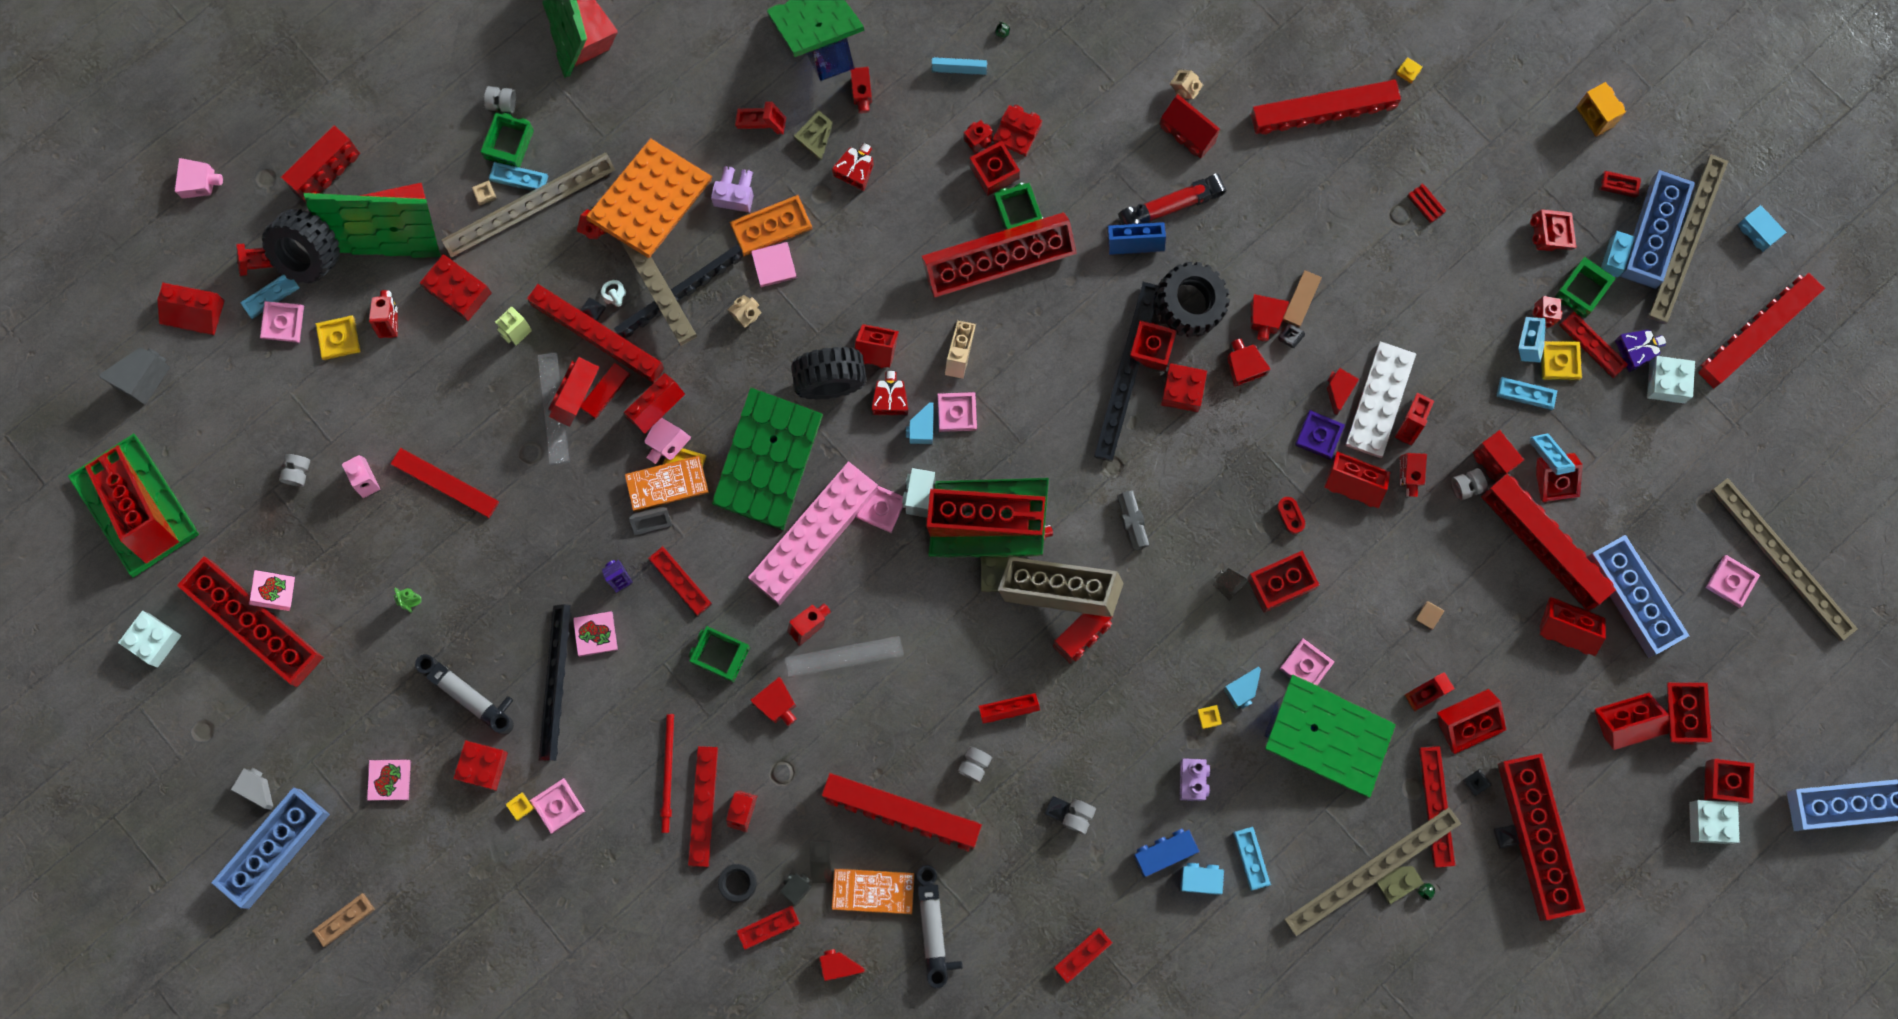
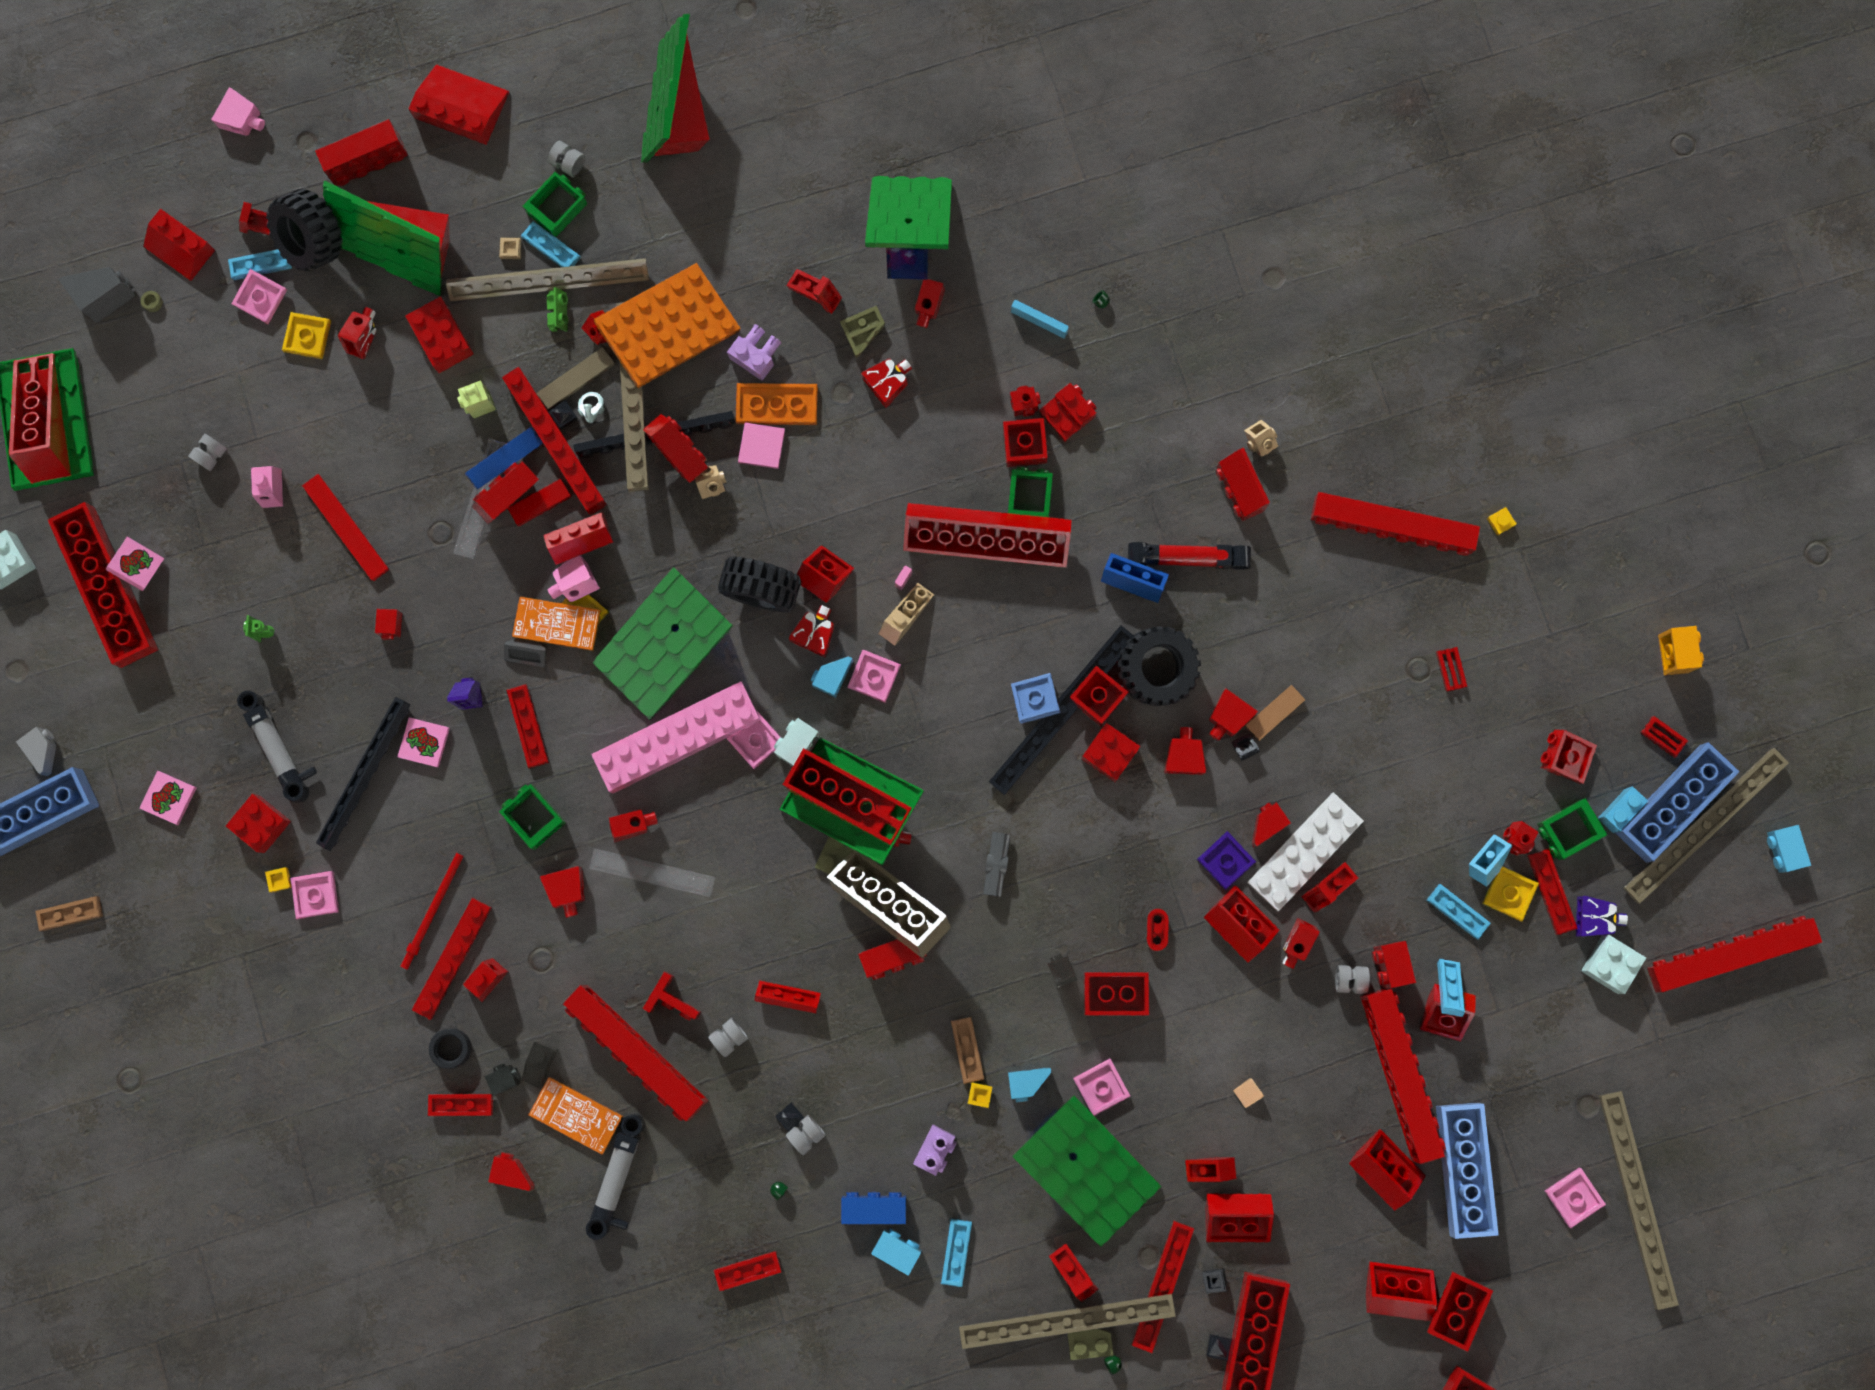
camera: 30 degrees right, 5 degrees up
none -> olive tile [140,291,163,312]
none -> red brick [375,609,402,640]
none -> red slope [408,64,509,145]
none -> blue tile [465,427,543,490]
none -> dark tan tile [537,347,615,411]
none -> bright green hinge [547,287,569,332]
none -> red bracket [642,972,701,1021]
none -> red brick [643,414,708,483]
none -> dark green hinge [770,1182,789,1201]
none -> bright pink tile [895,566,912,590]
none -> medium nougat tile [951,1017,984,1084]
none -> medium blue tile [1011,673,1061,724]
none -> red bracket [1049,1244,1099,1302]

